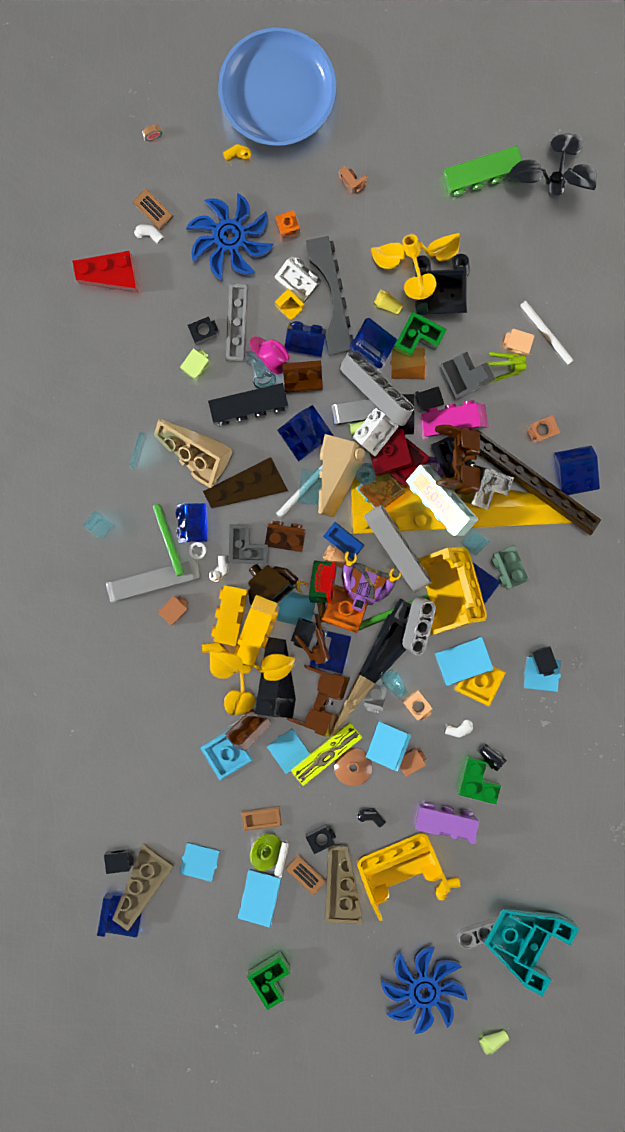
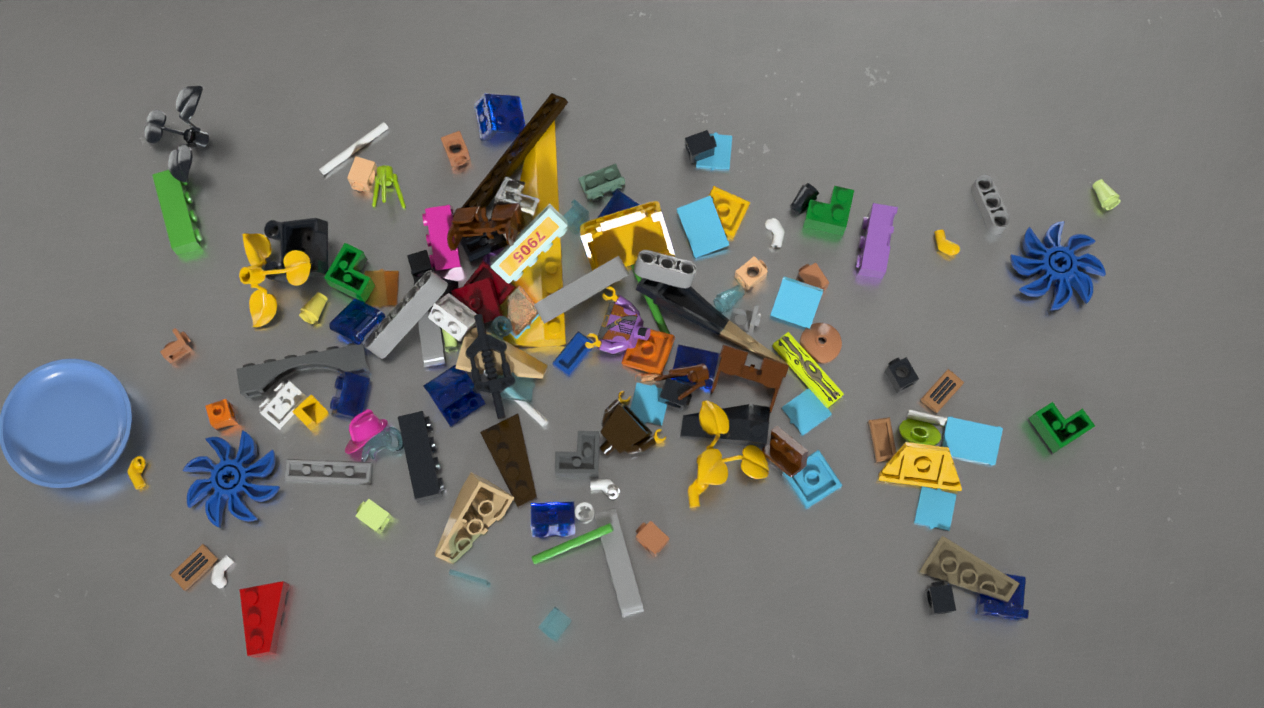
camera: 90 degrees left, 15 degrees down
medium nougat tile [142,124,162,141] -> none
black brick [187,316,219,345] -> none
yellow wedge [211,585,249,646] -> none
yellow wedge [233,595,278,668] -> none
reddish brown bracket [265,520,306,552] -> none
reddish brown bracket [283,360,323,393] -> none
piece [309,560,337,603] -> none
light nougat cone [323,545,349,568] -> none
dark tan wing [325,845,364,925] -> none
black arm [357,809,386,828] -> none
yellow windscreen [357,834,451,921] -> none
dark grey panel [440,352,495,399] -> none
teal wedge [484,909,580,997] -> none
none -> black bar [465,314,515,419]
none -> yellow wing [878,442,962,491]

